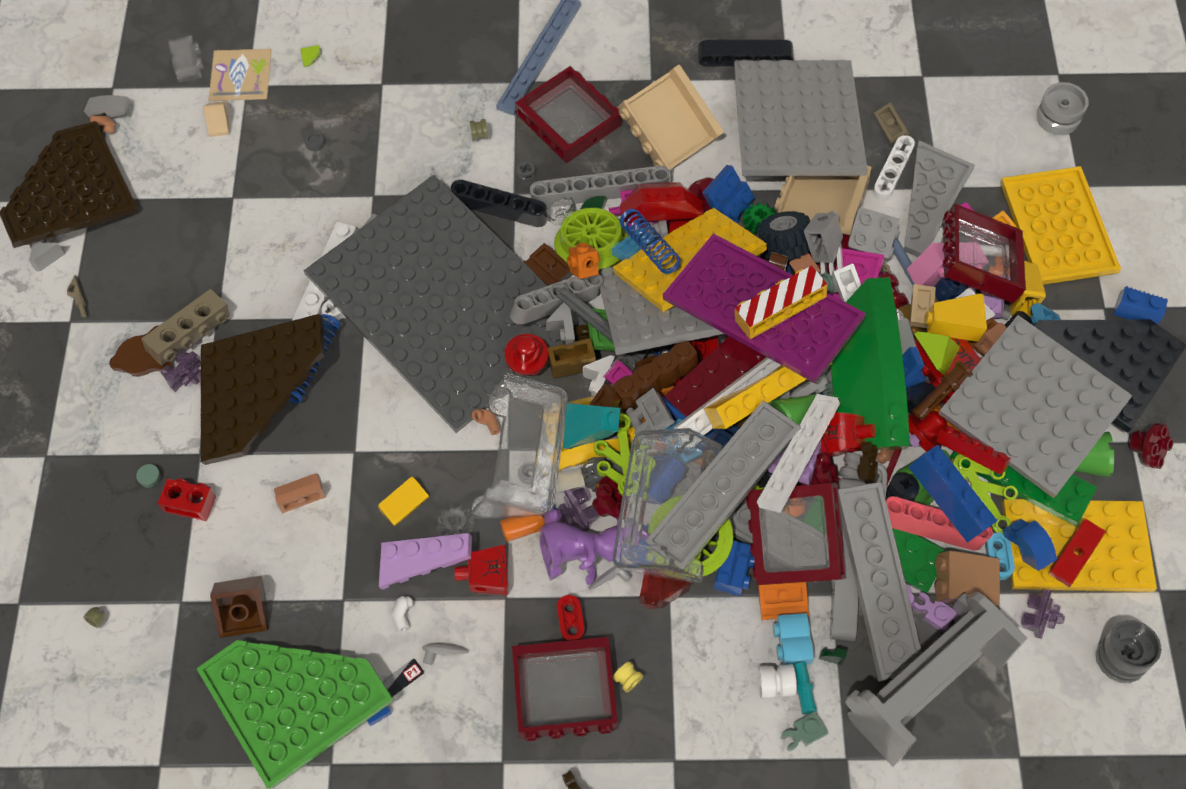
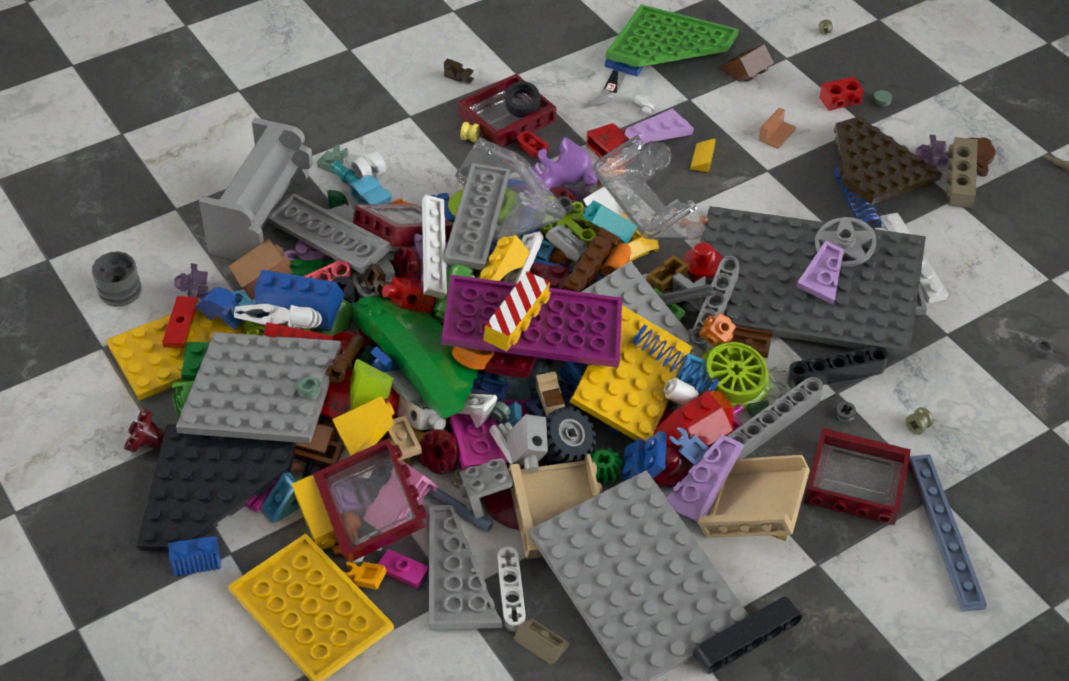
camera: 145 degrees right, 15 degrees down
none -> white arm [234,304,322,329]
none -> sand green tile [297,377,321,399]
none -> black tyre [505,81,540,118]
none -> dark grey plate [554,197,574,215]
none -> orange arm [601,243,632,277]
none -> white brick [664,378,698,406]
none -> lavender wing [667,434,744,524]
none -> medium blue plate [669,427,710,466]
none -> lavender wing [797,241,844,305]
none -> light grey wheel [815,217,876,267]

